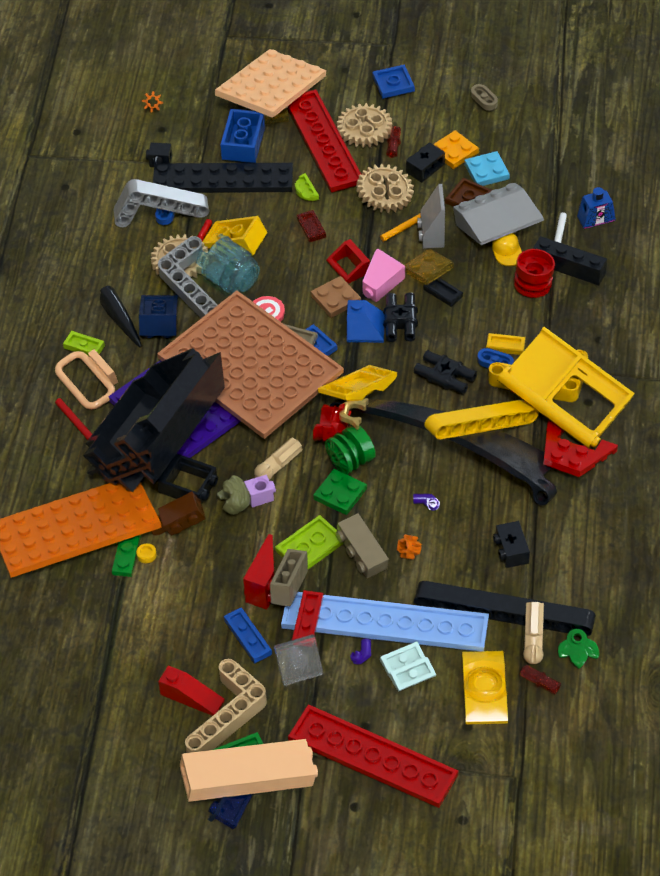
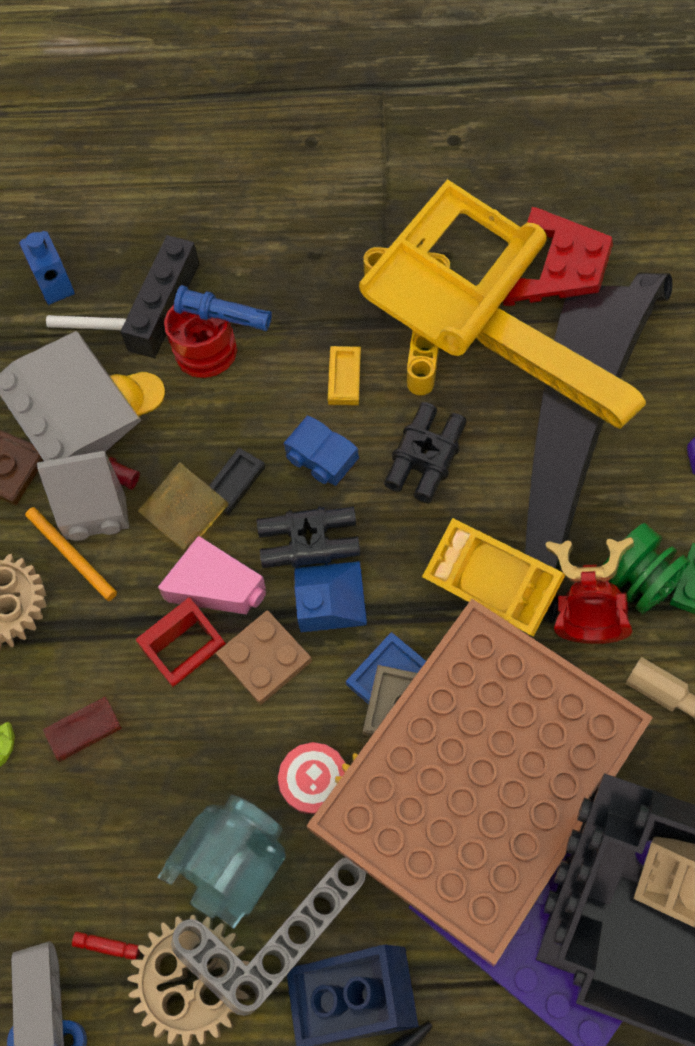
camera: 95 degrees left, 15 degrees up
yellow slope [202,216,267,257] -> none
blue plate [477,348,514,368] -> none
none -> dark red pin [108,457,140,490]
none -> blue pin [174,285,272,331]
none -> blue brick [284,415,359,486]

